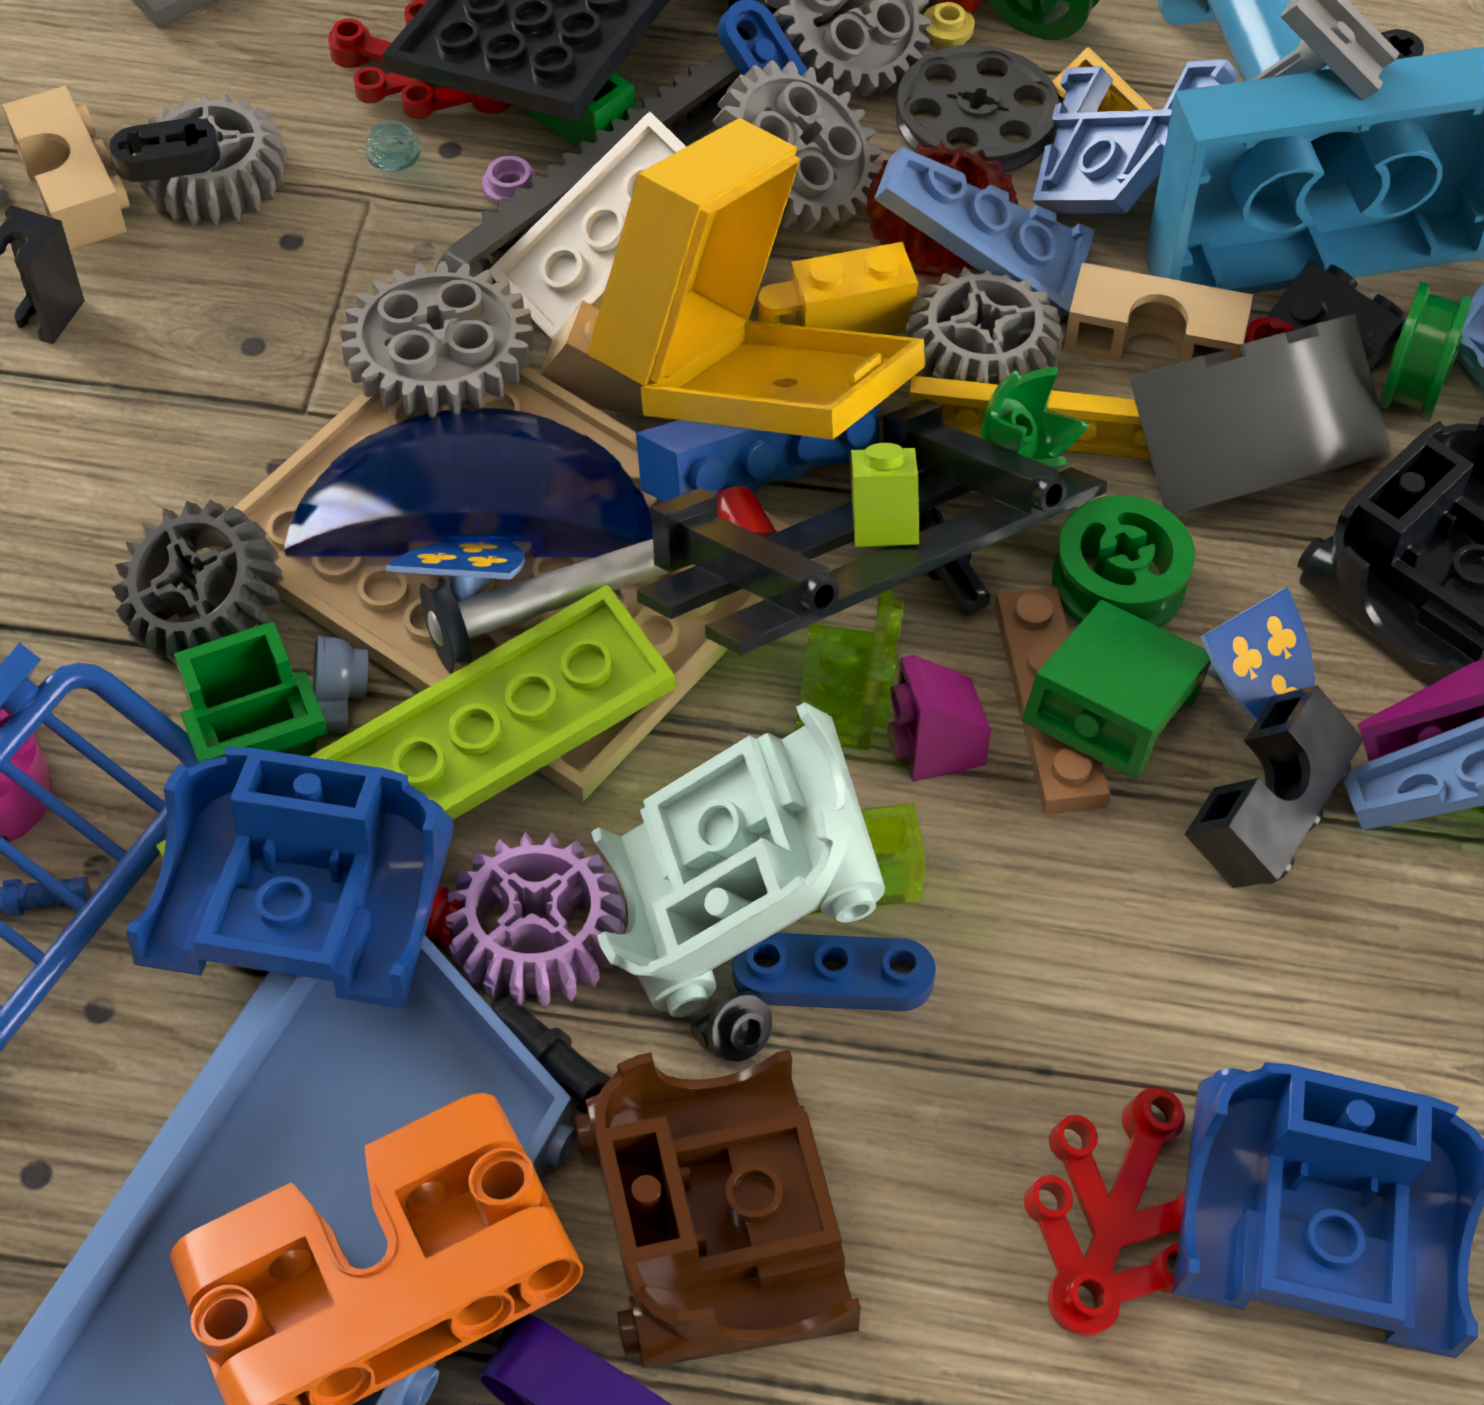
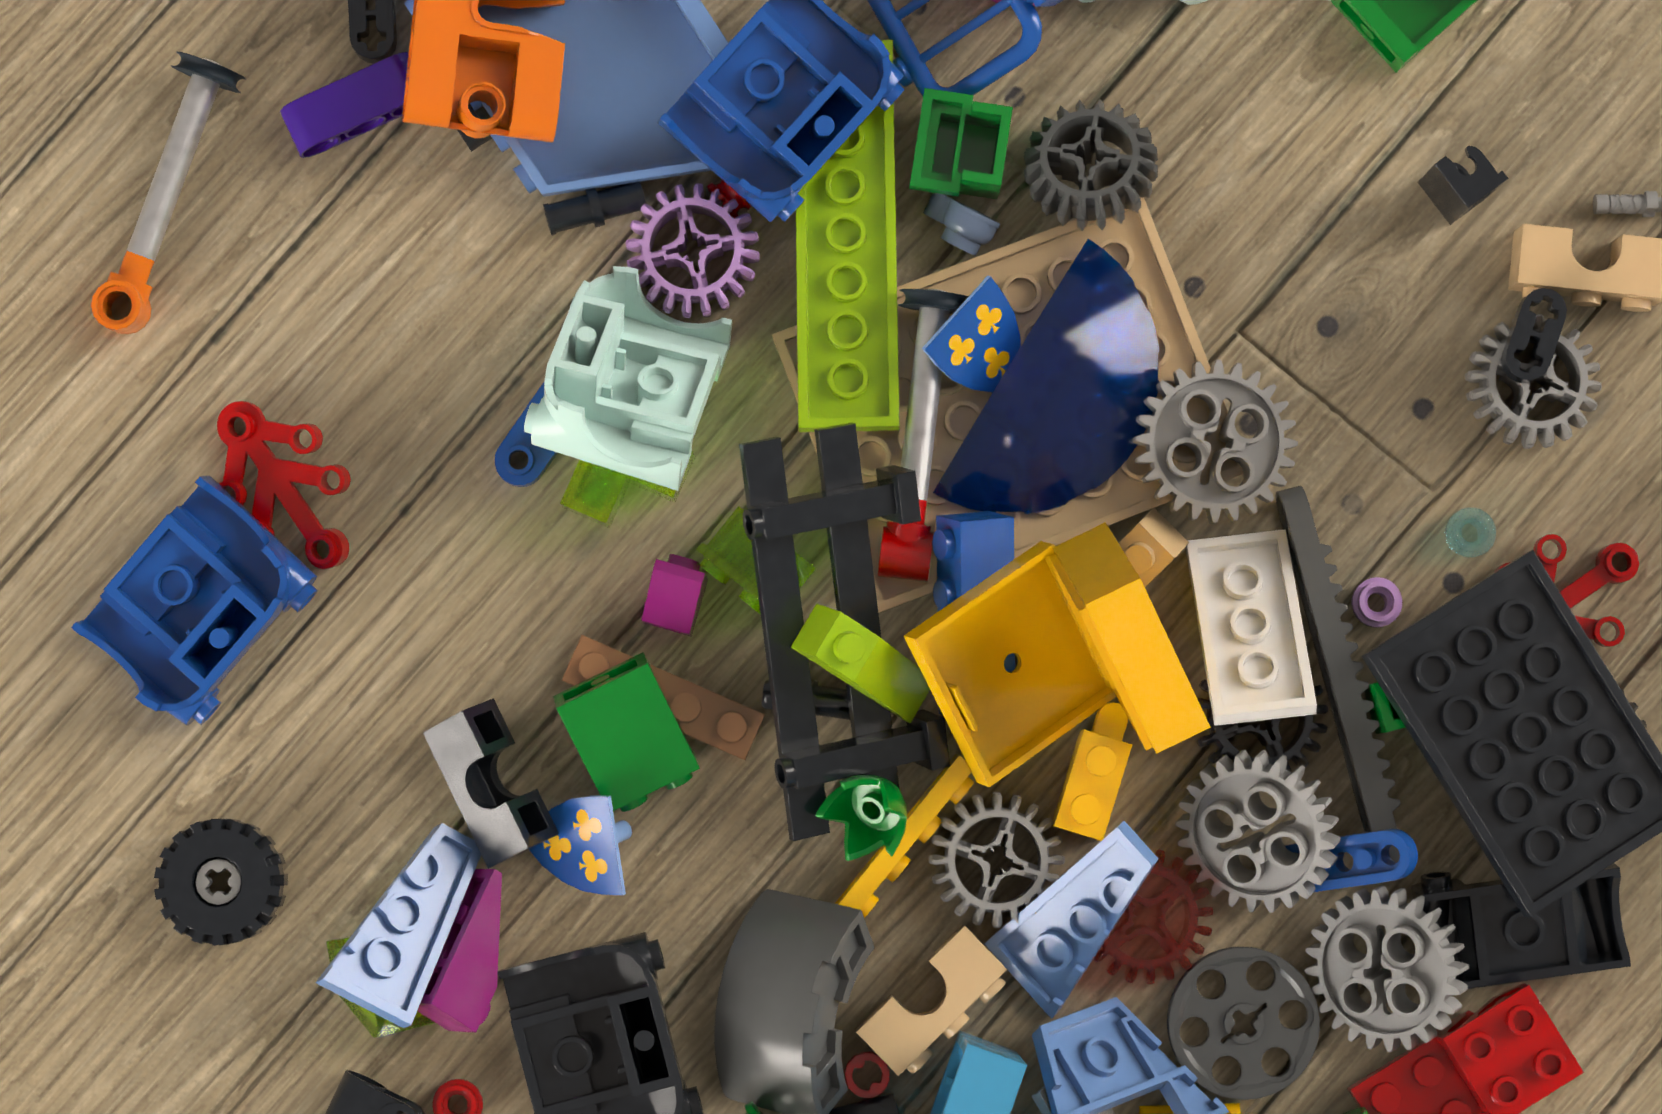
camera: 120 degrees right, 30 degrees up
reddish brown piece [574,1050,861,1368] -> none
black plate [690,988,772,1061] -> none
light yellow plate [923,2,975,49] -> none
green wheel [1052,495,1195,628] -> none

